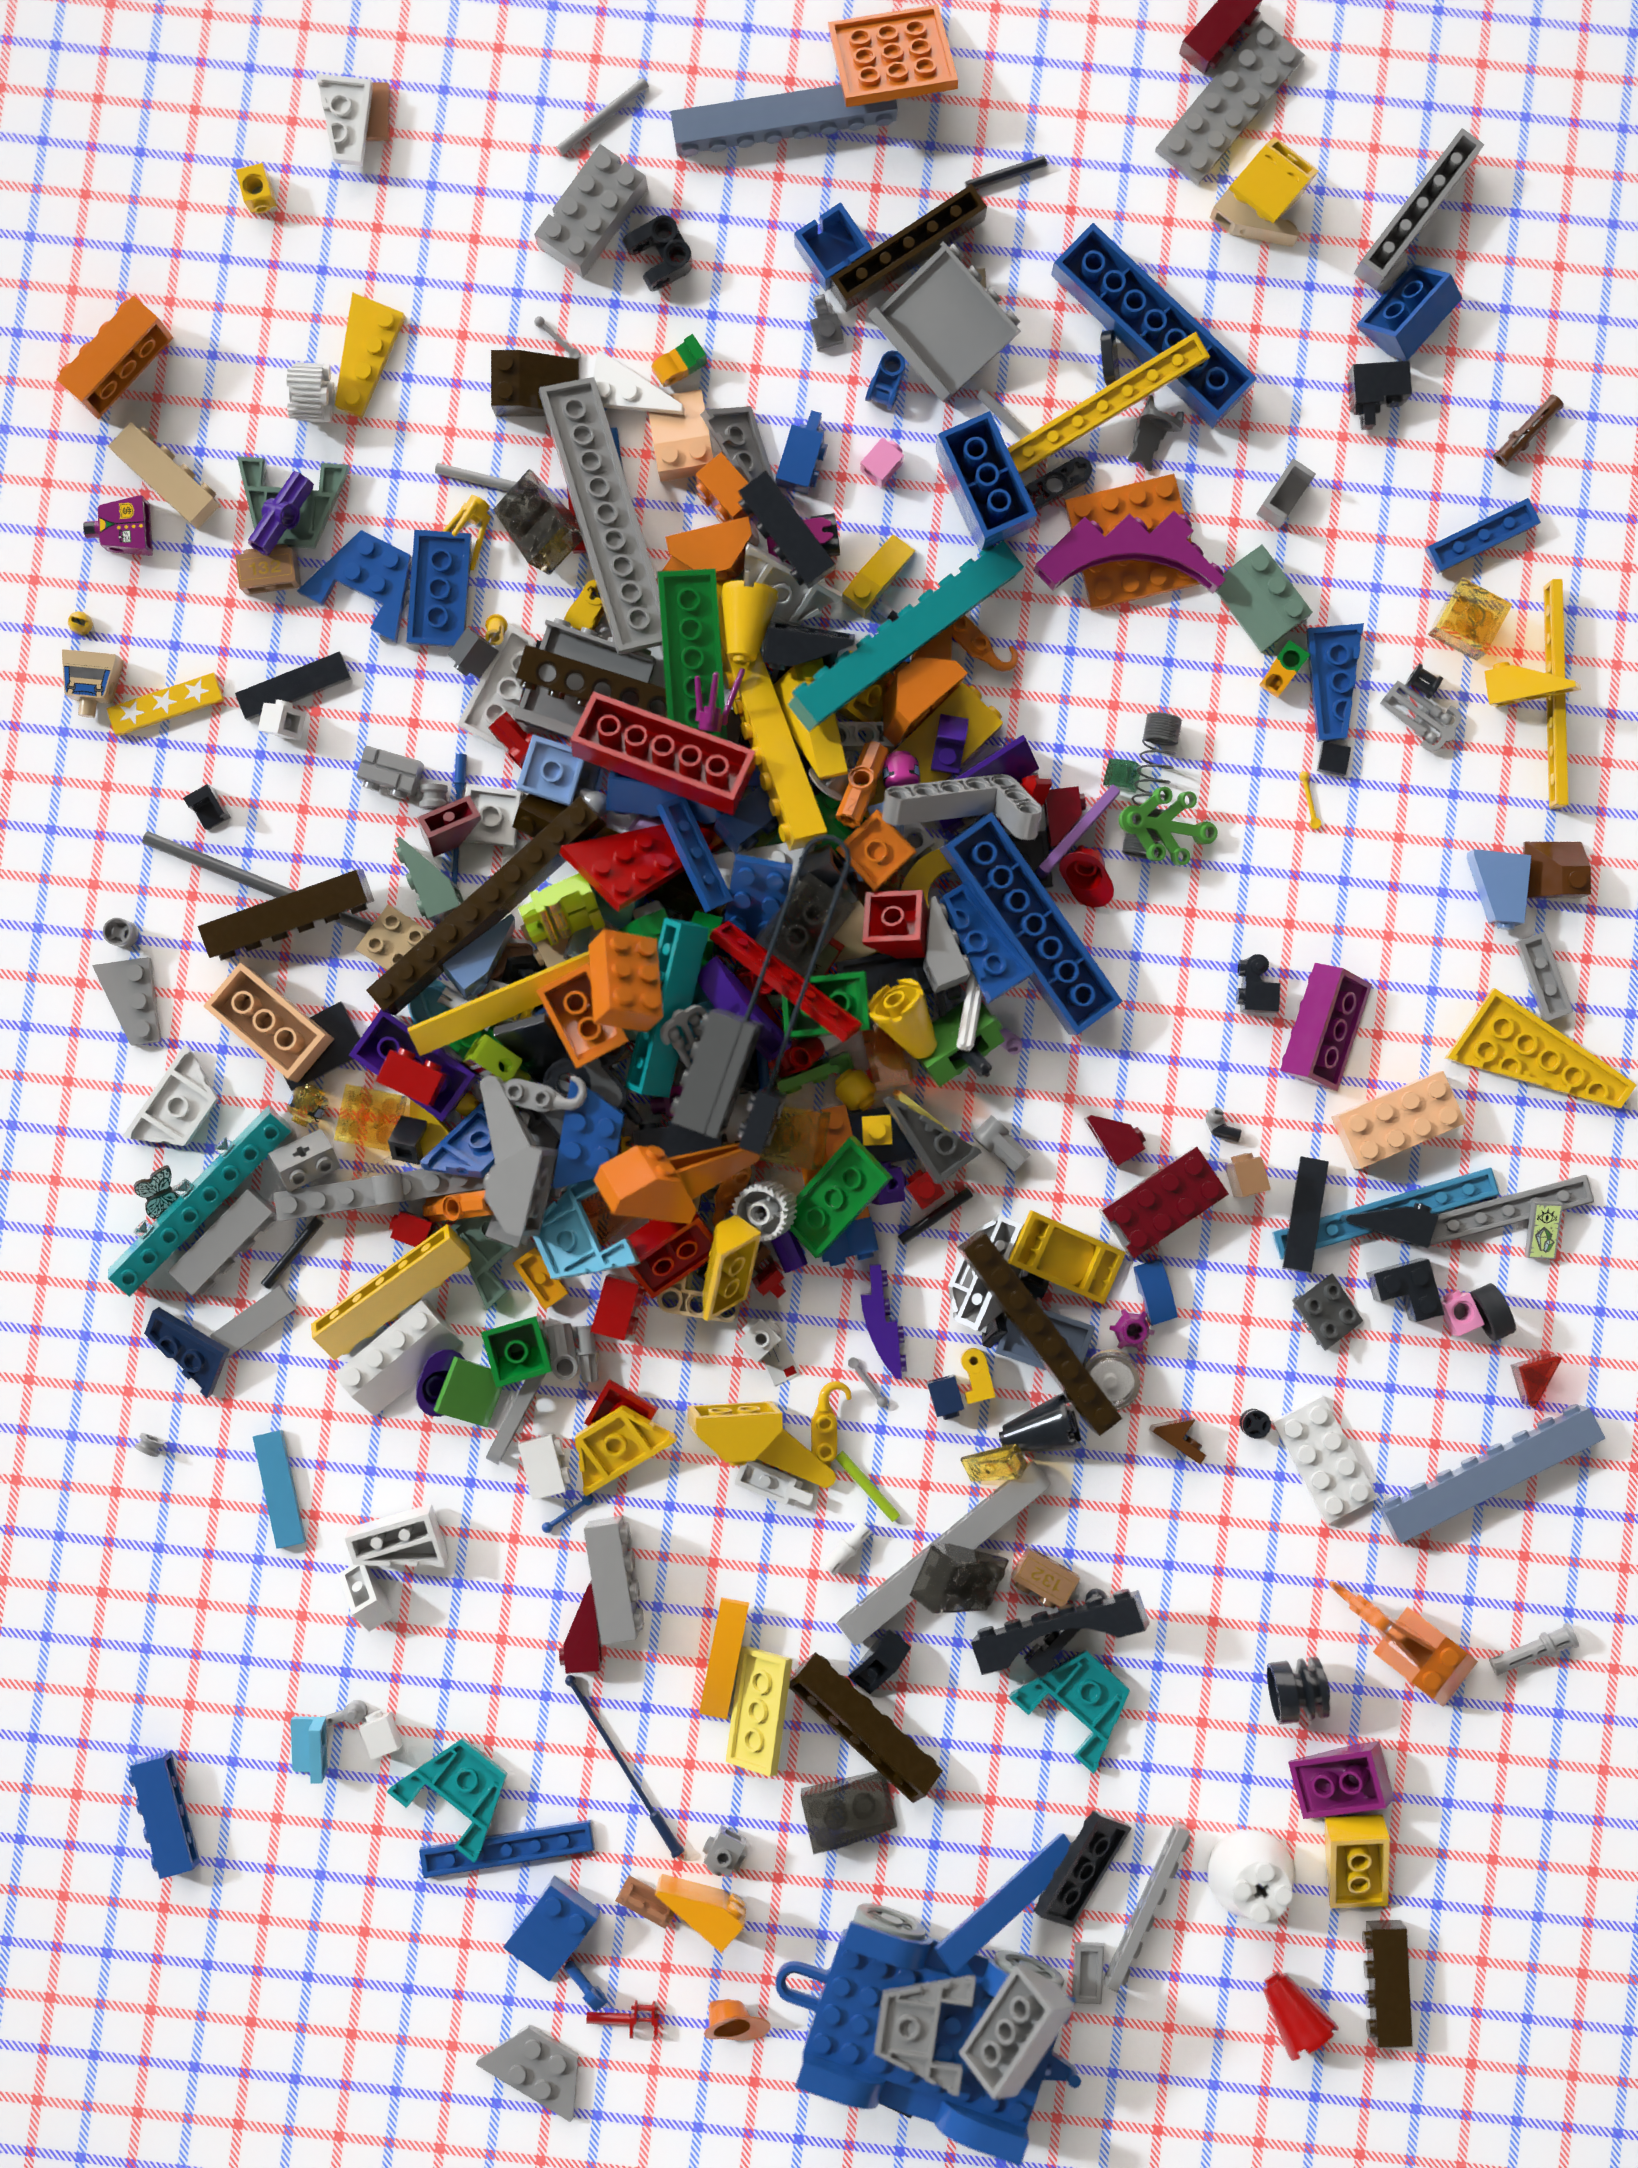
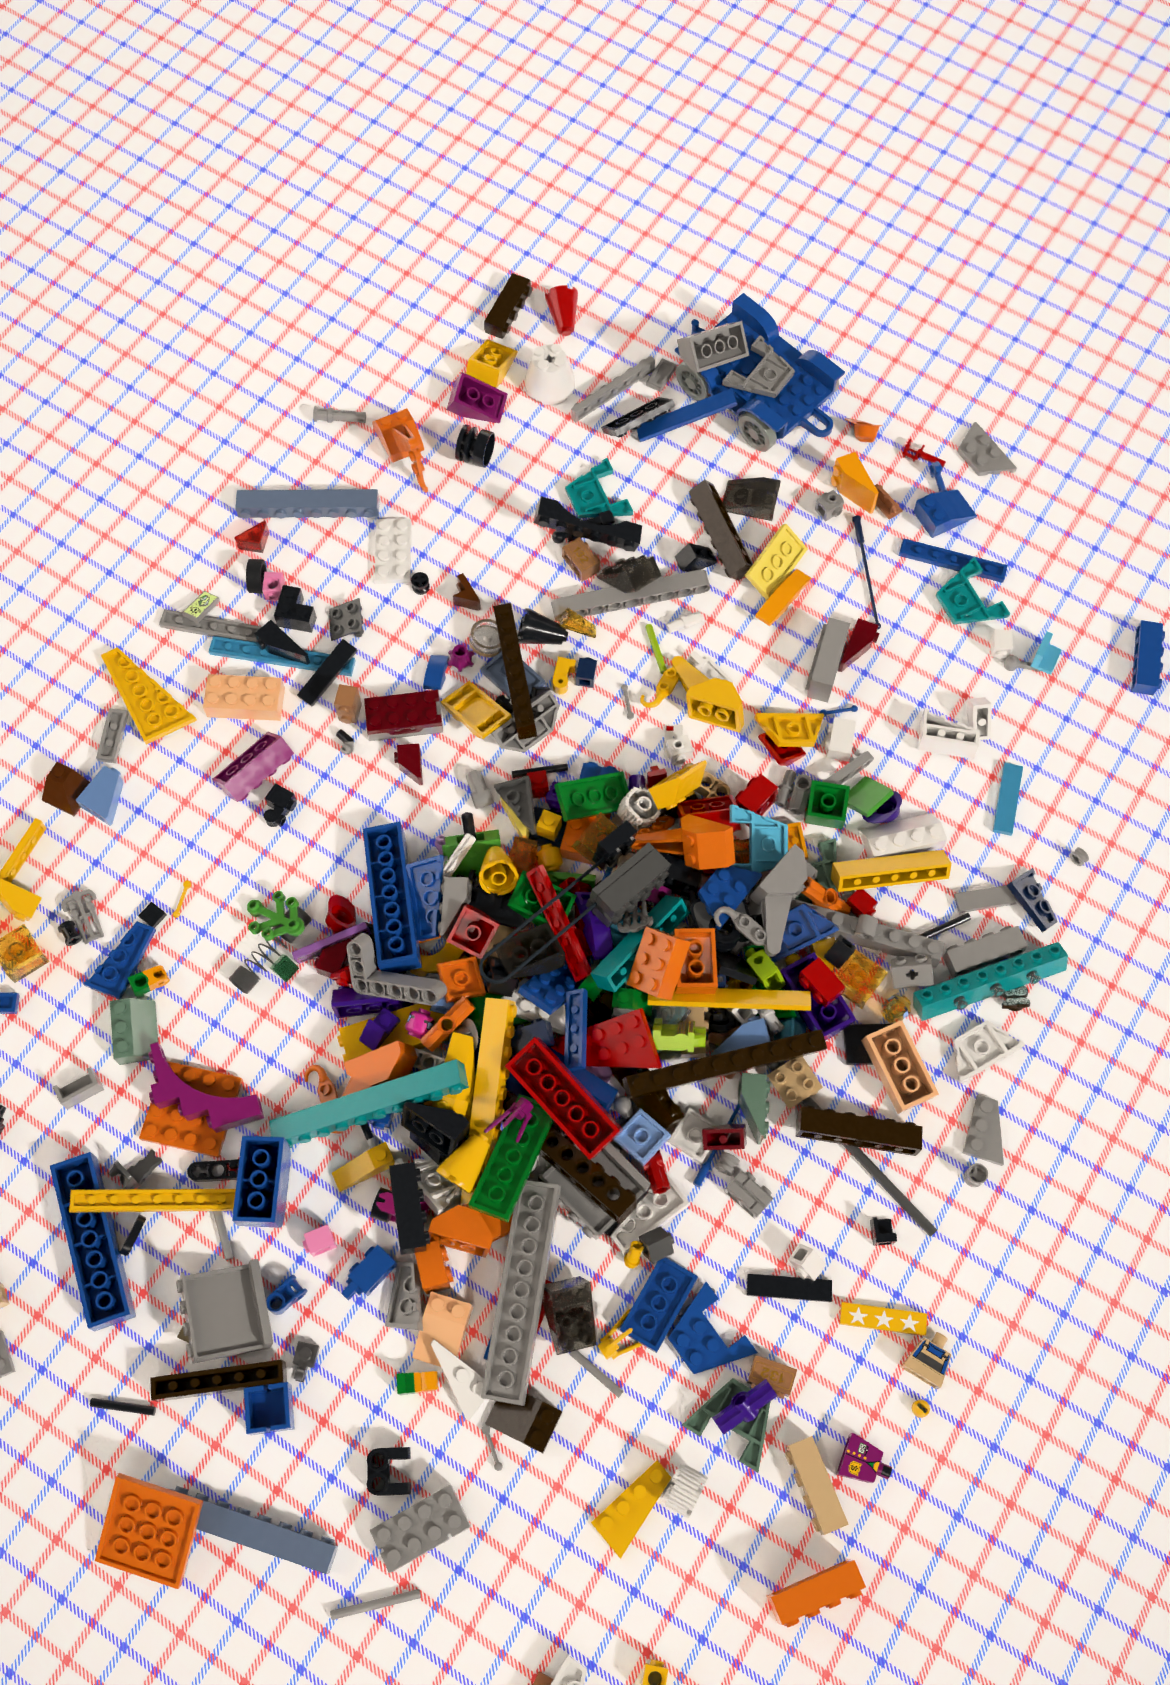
camera: 155 degrees left, 20 degrees down
yellow piece [564,580,605,631] -> none
dark purple slope [860,1264,907,1379] -> none

